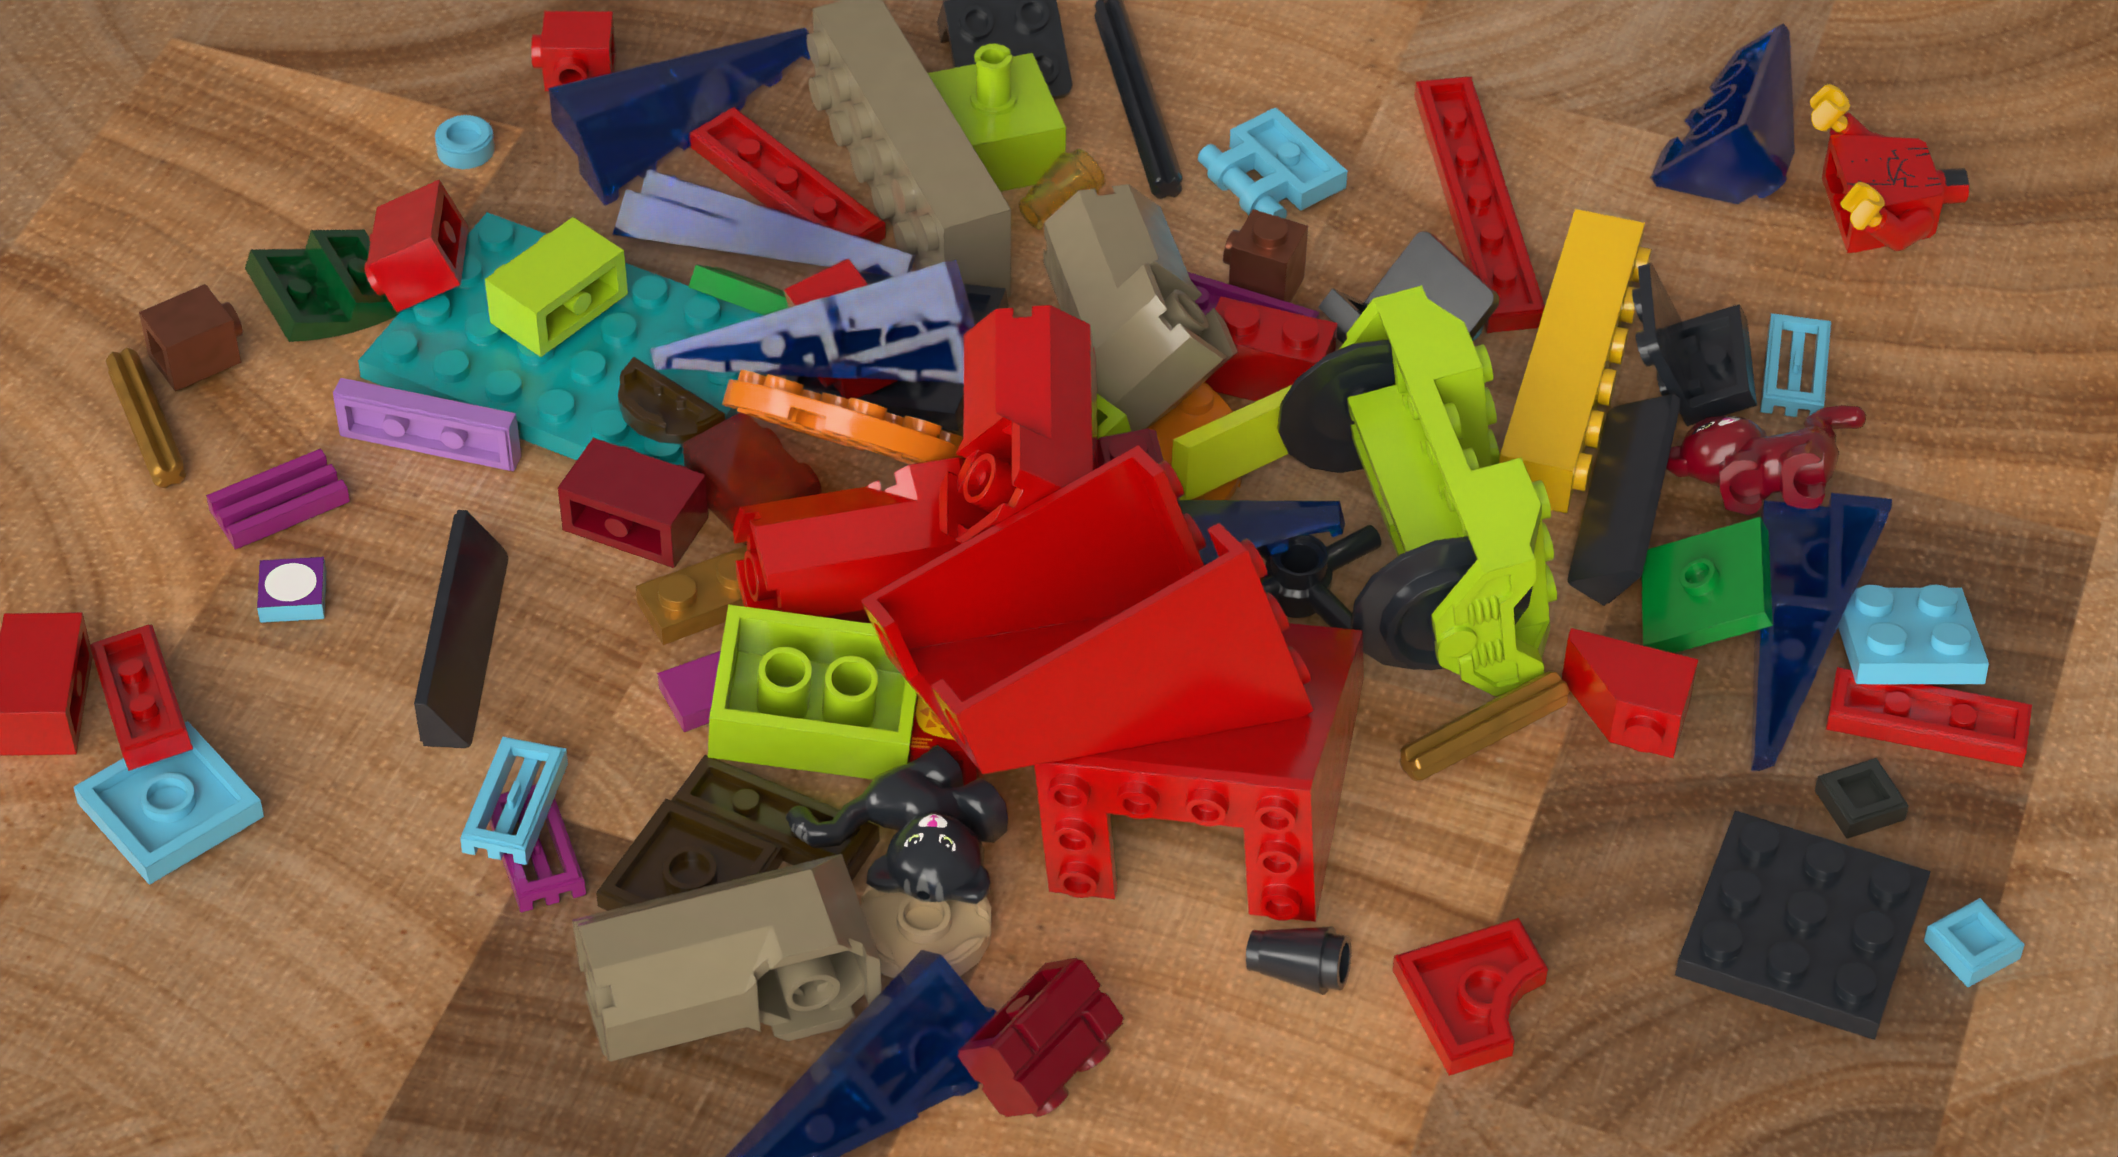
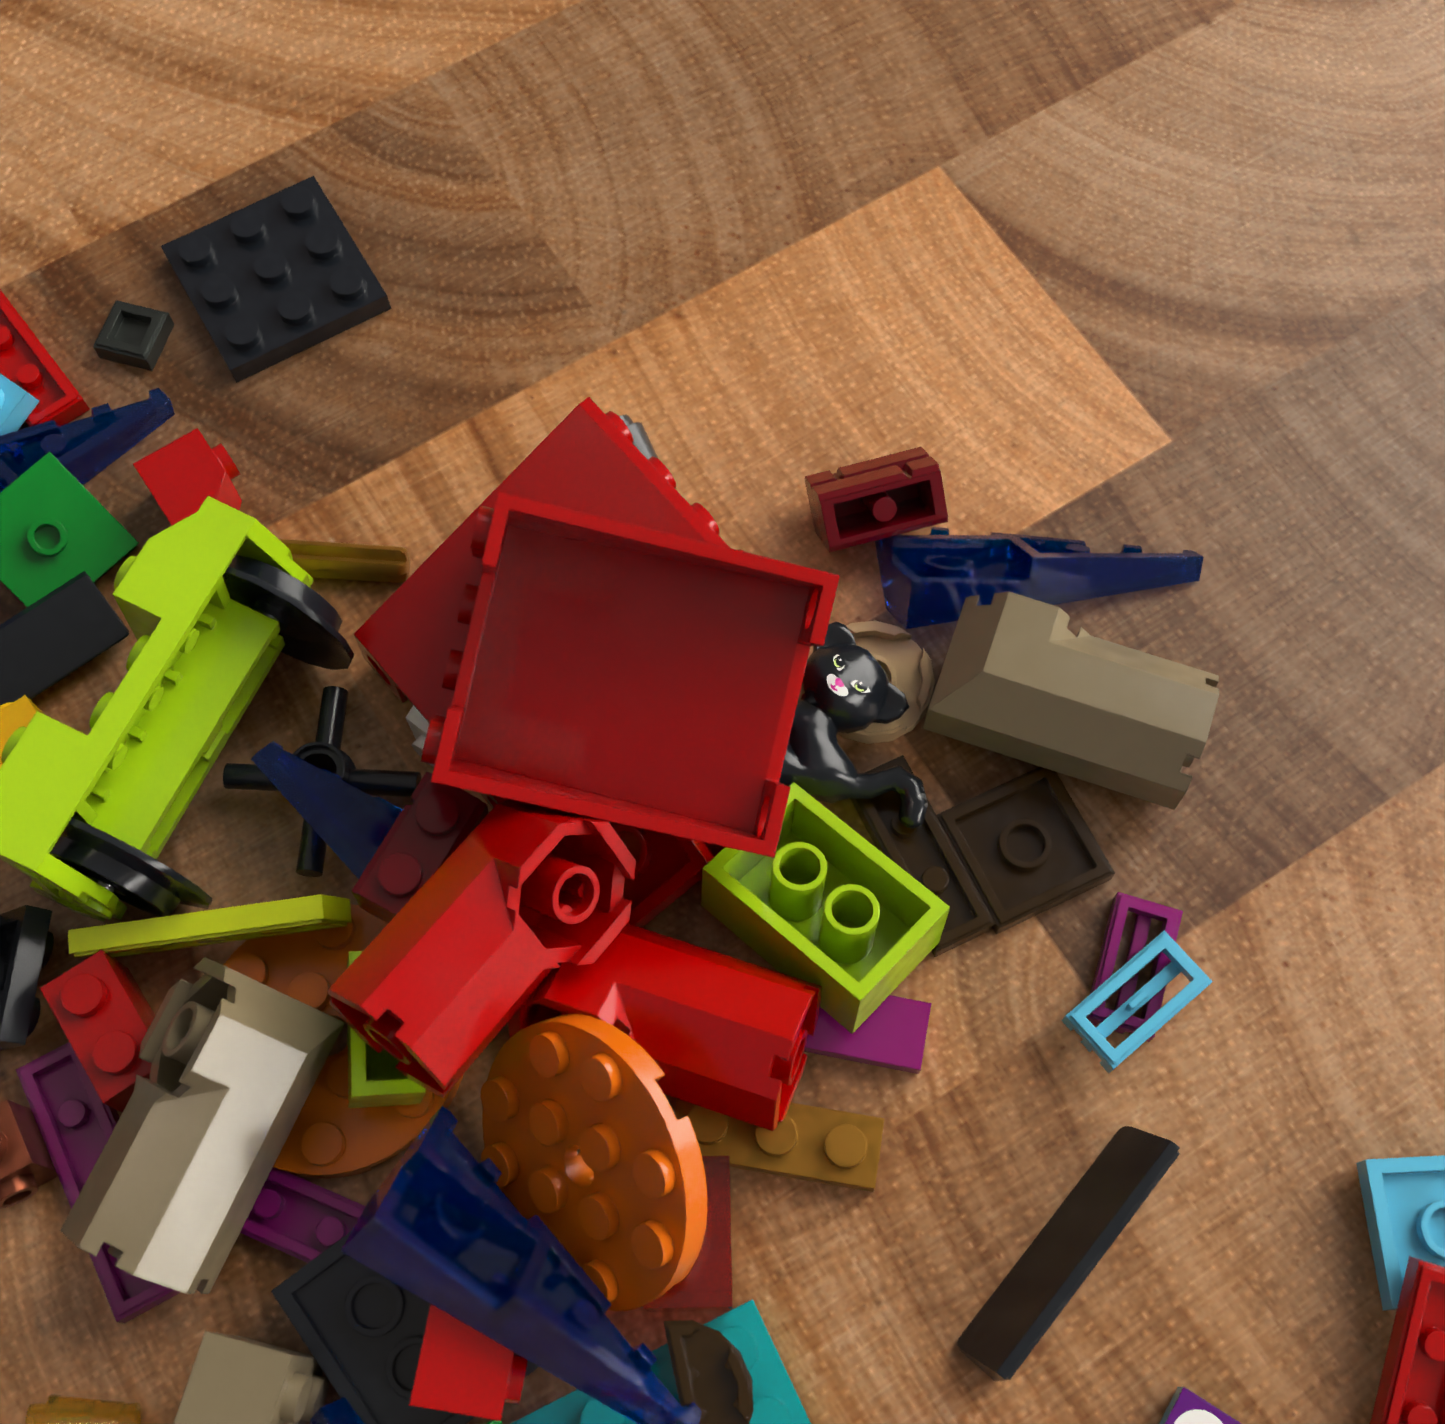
camera: 140 degrees left, 20 degrees up
dark red brick [558,438,708,568] -> none
red tile [1392,918,1548,1076] -> none
medium azure tile [1924,898,2025,987] -> none

